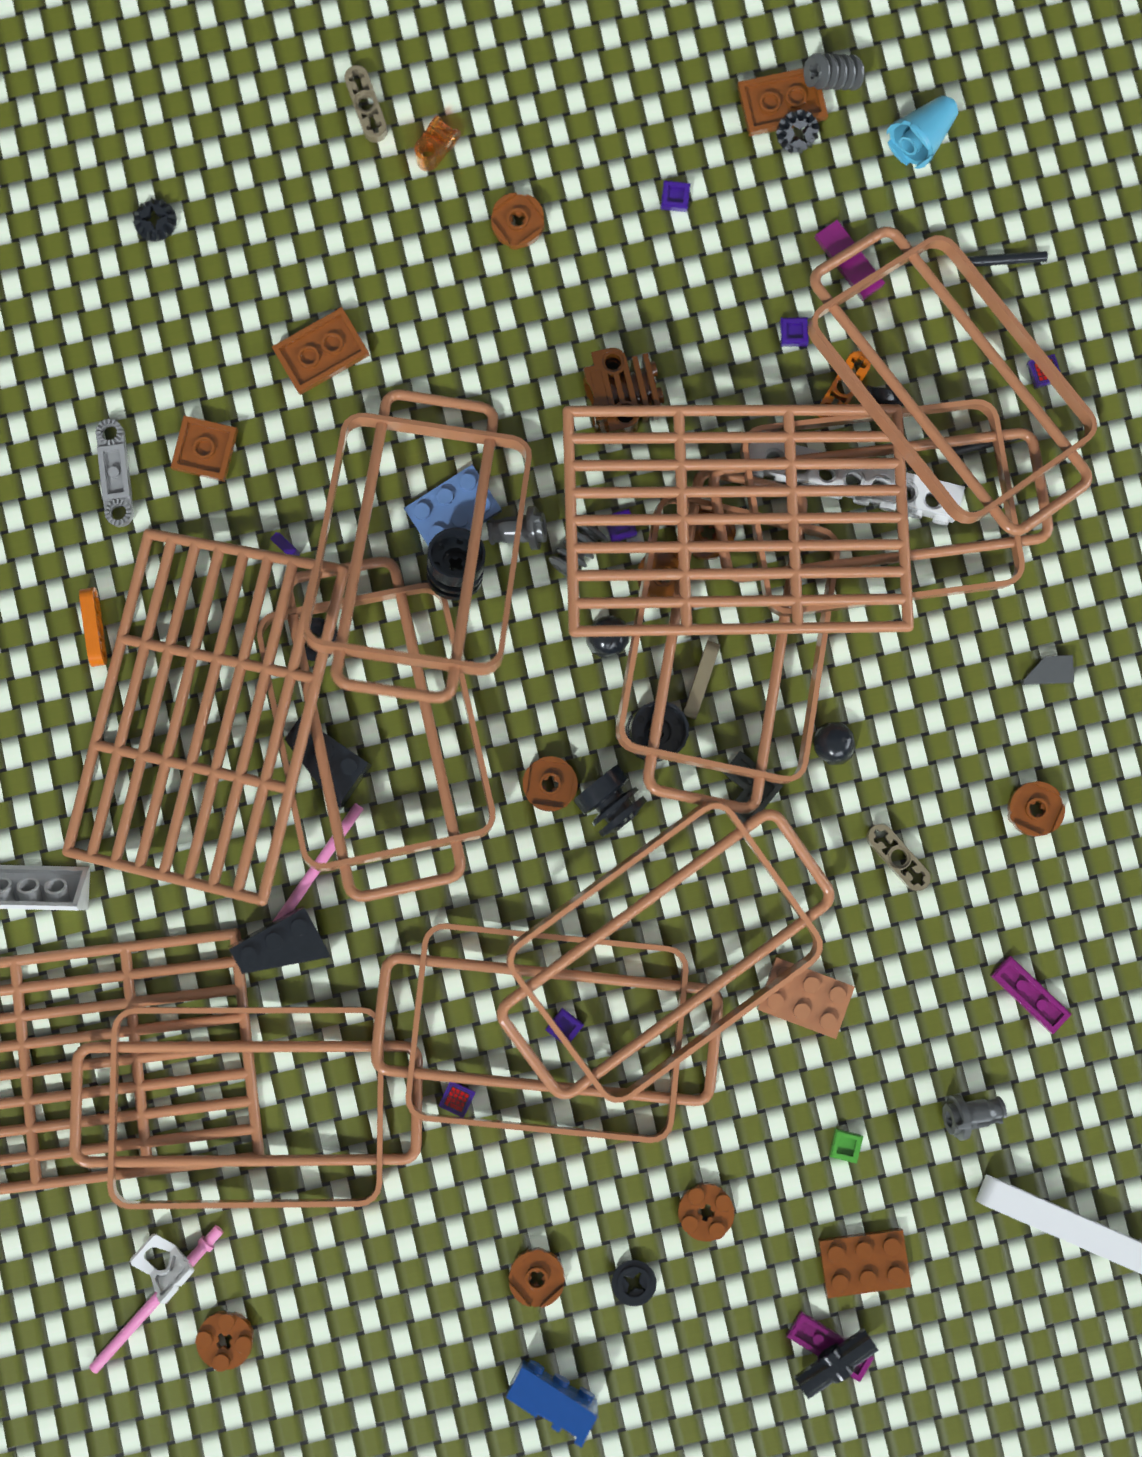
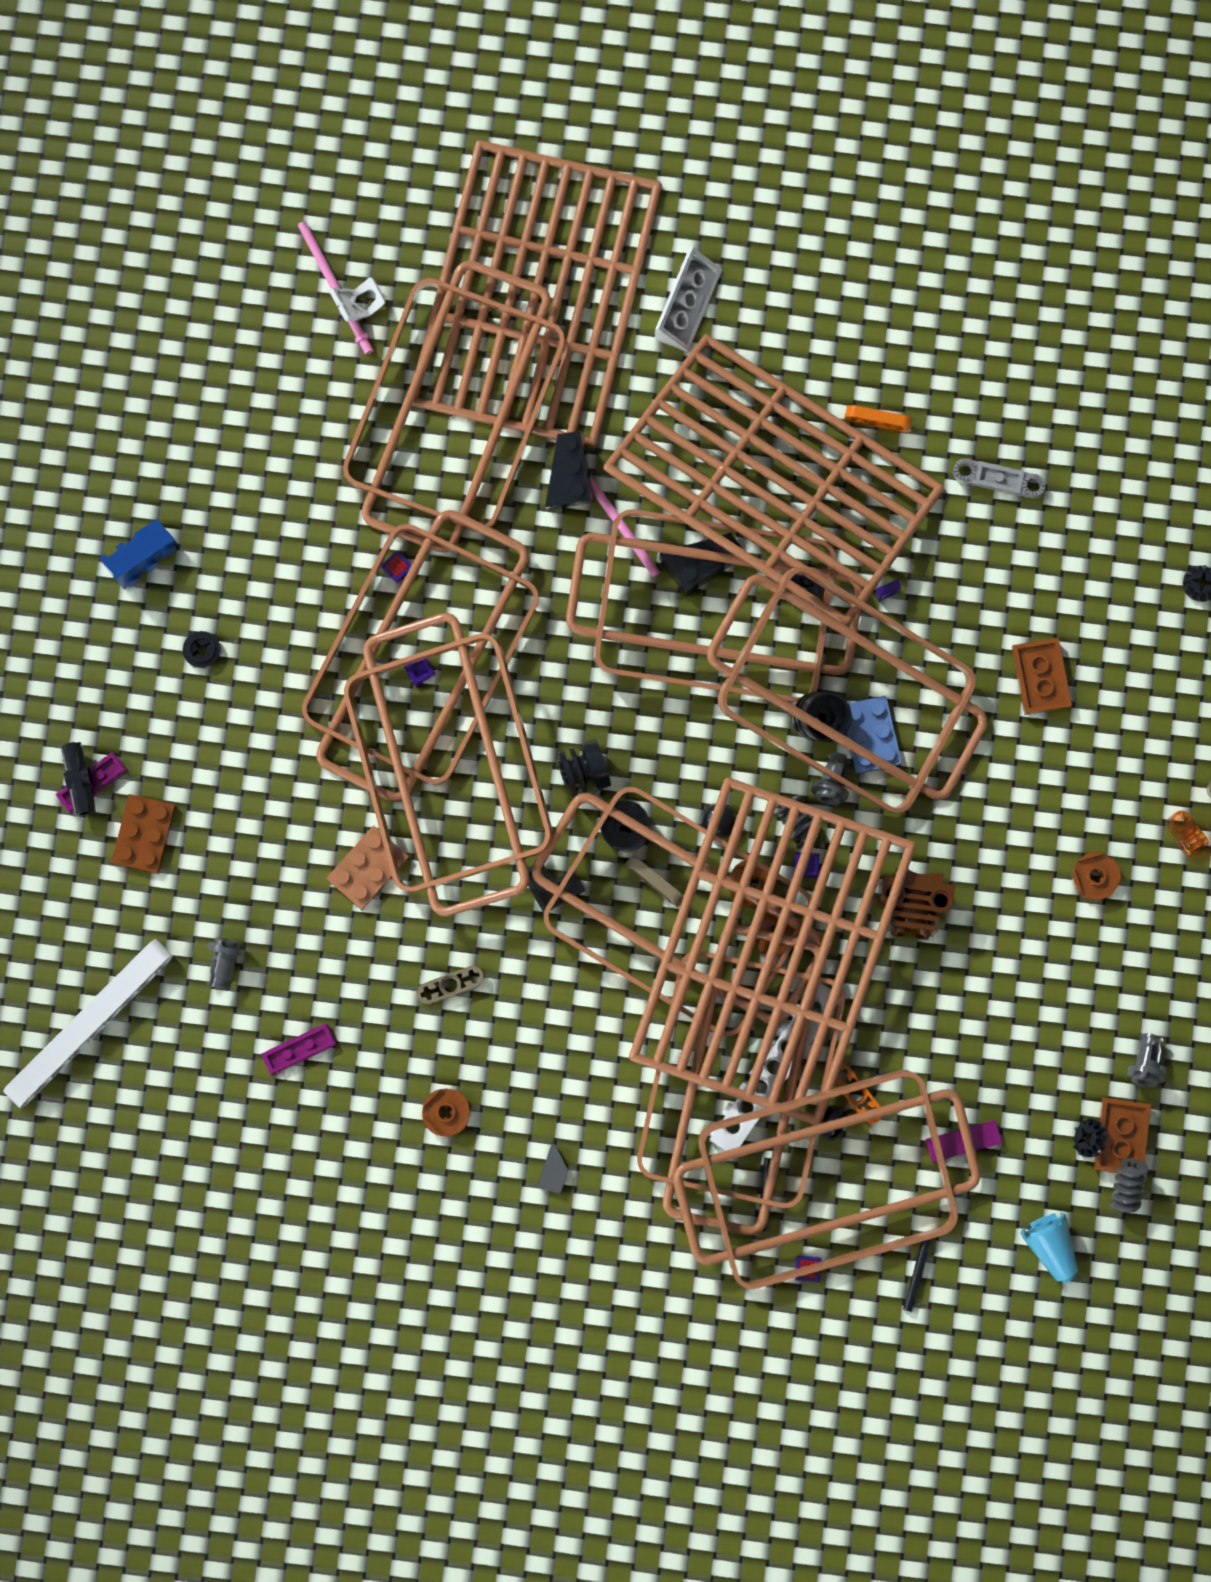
camera: 110 degrees right, 5 degrees down
dark orange plate [170,416,238,482] -> none
dark orange plate [195,1310,254,1372] -> none
dark orange plate [509,1247,565,1307] -> none
dark orange plate [522,756,578,812] -> none
dark purple tile [661,180,690,212] -> none
dark orange plate [678,1183,734,1242] -> none
dark purple tile [780,317,809,347] -> none
black hair [813,722,856,765] -> none
bright green tile [828,1128,863,1164] -> none
none -> dark grey piece [1126,1033,1165,1087]

